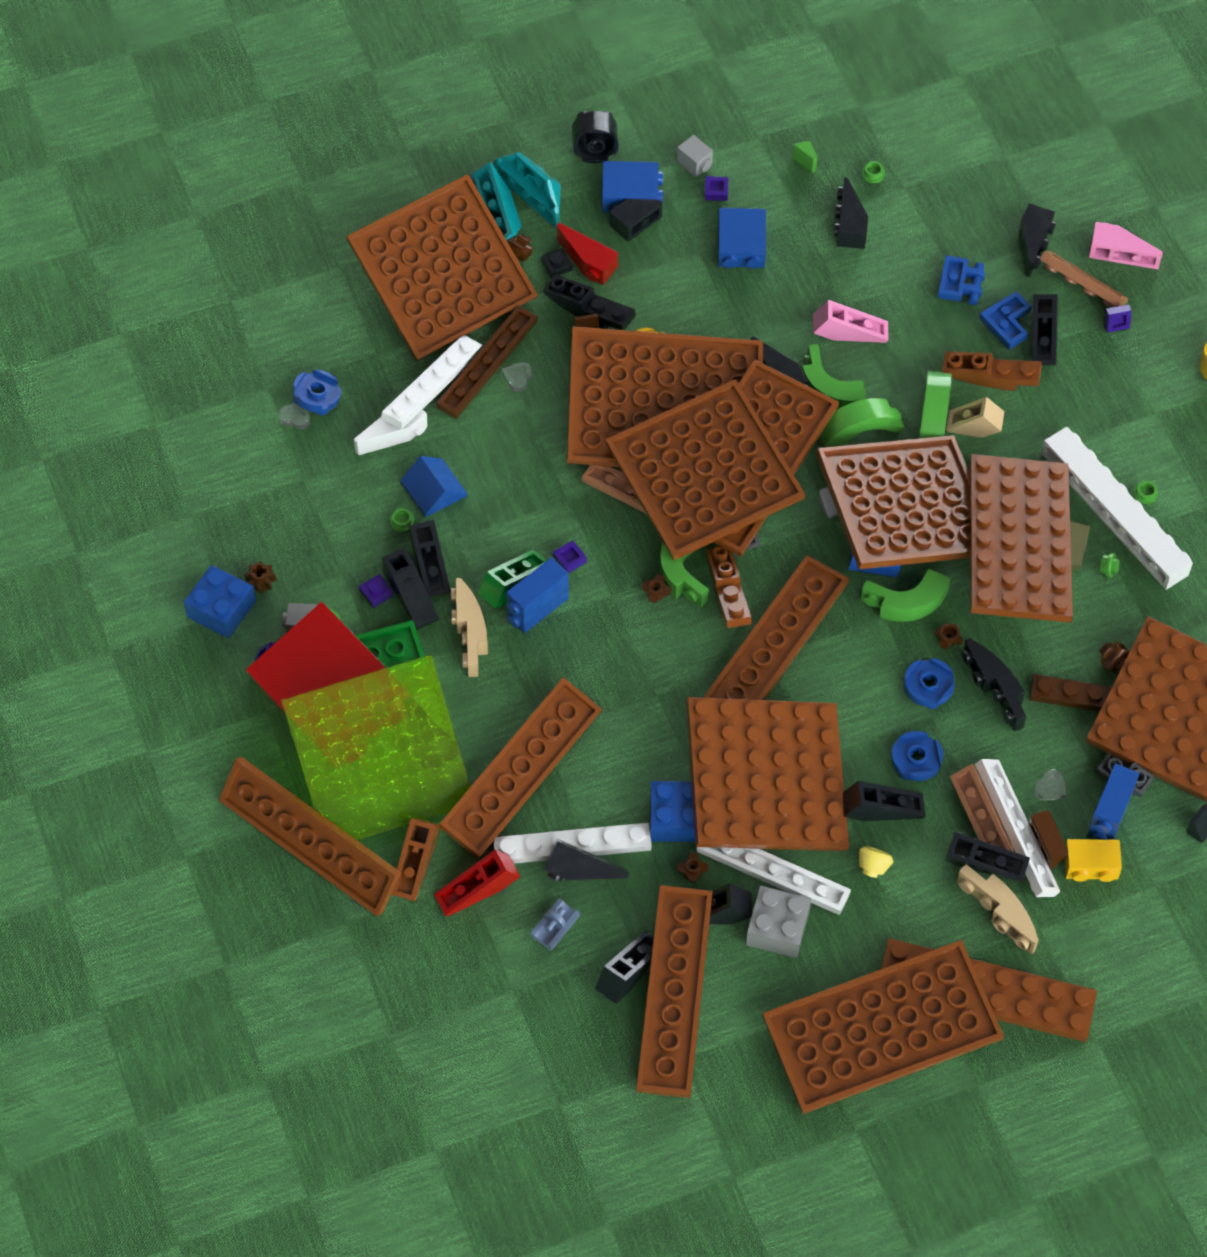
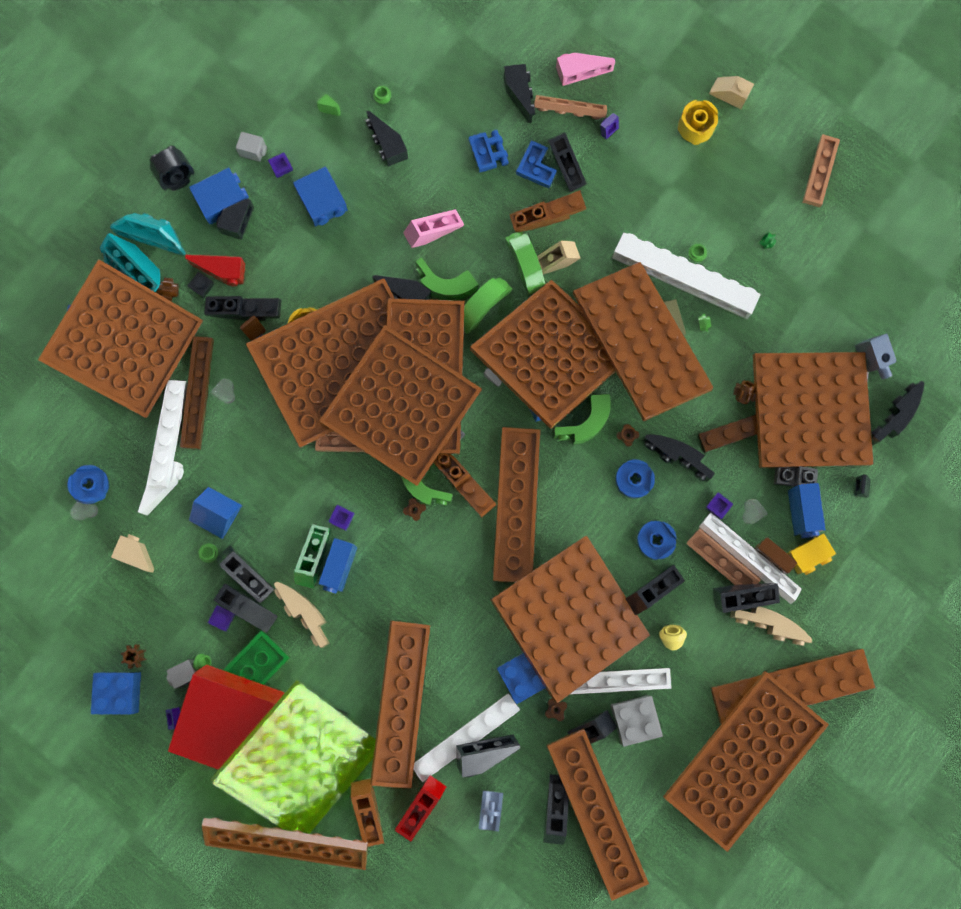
camera: 30 degrees left, 20 degrees up
none -> tan slope [111,534,154,573]
none -> dark purple plate [705,492,733,520]

